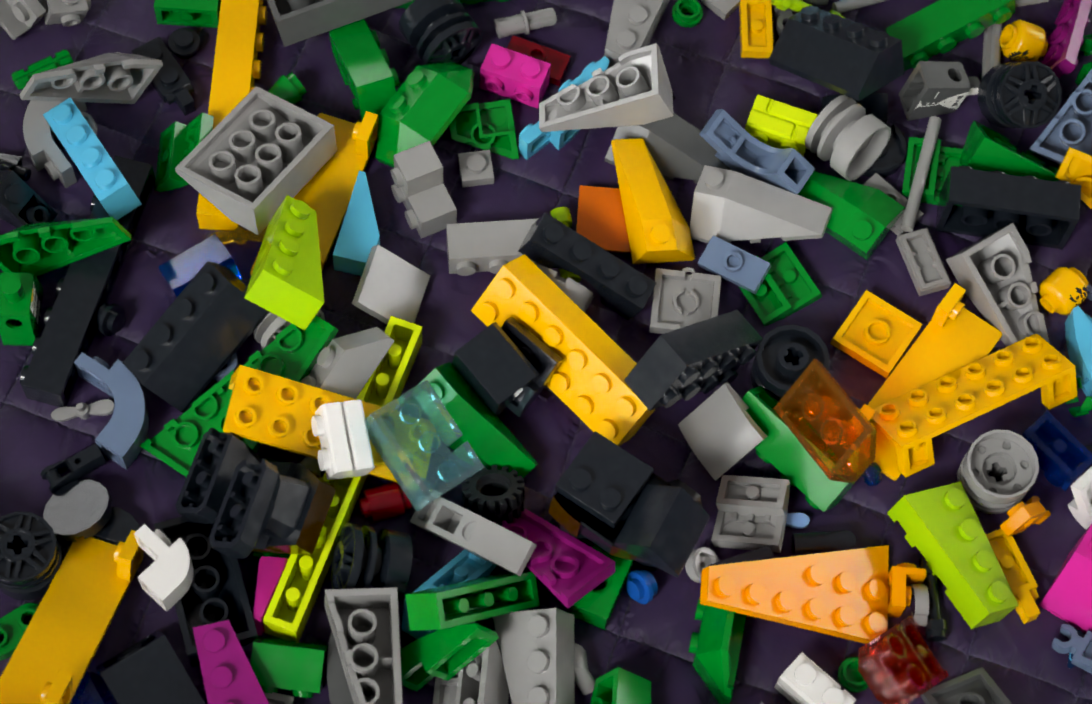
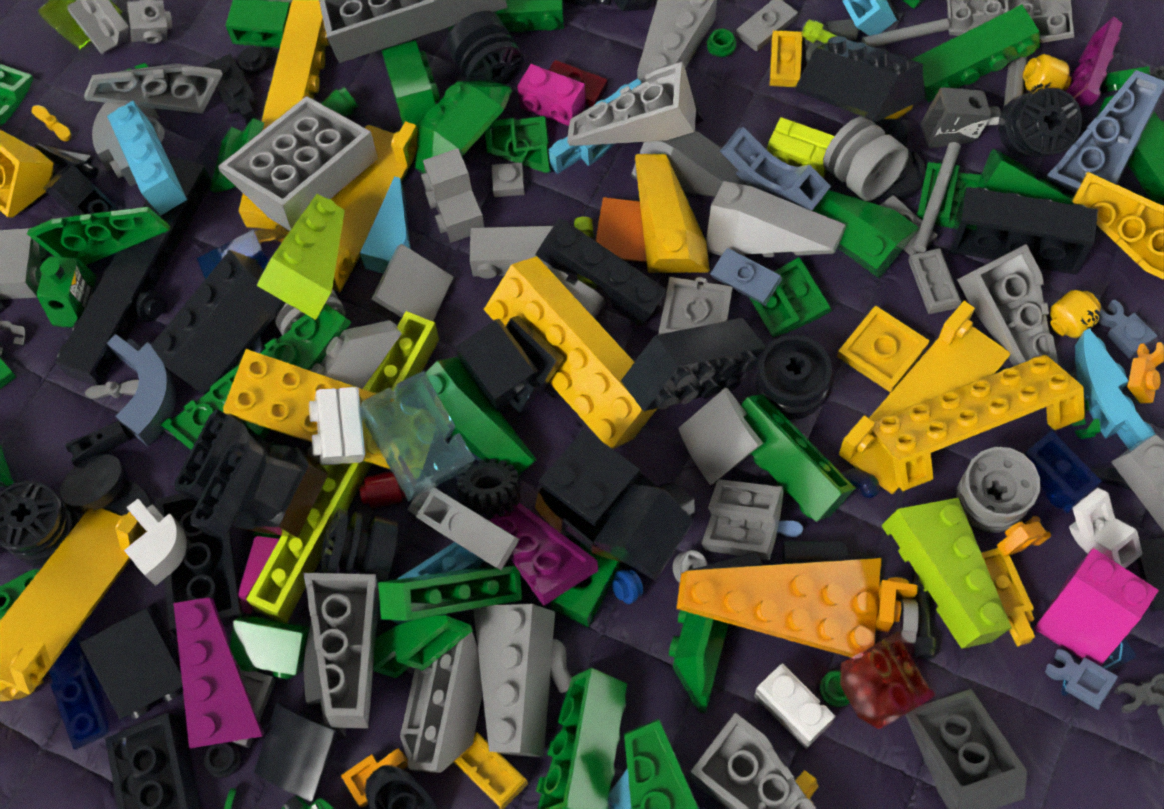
camera: 15 degrees right, 0 degrees up
light grey axle [494,7,557,39] -> none
clear orange slope [773,359,877,484] -> none

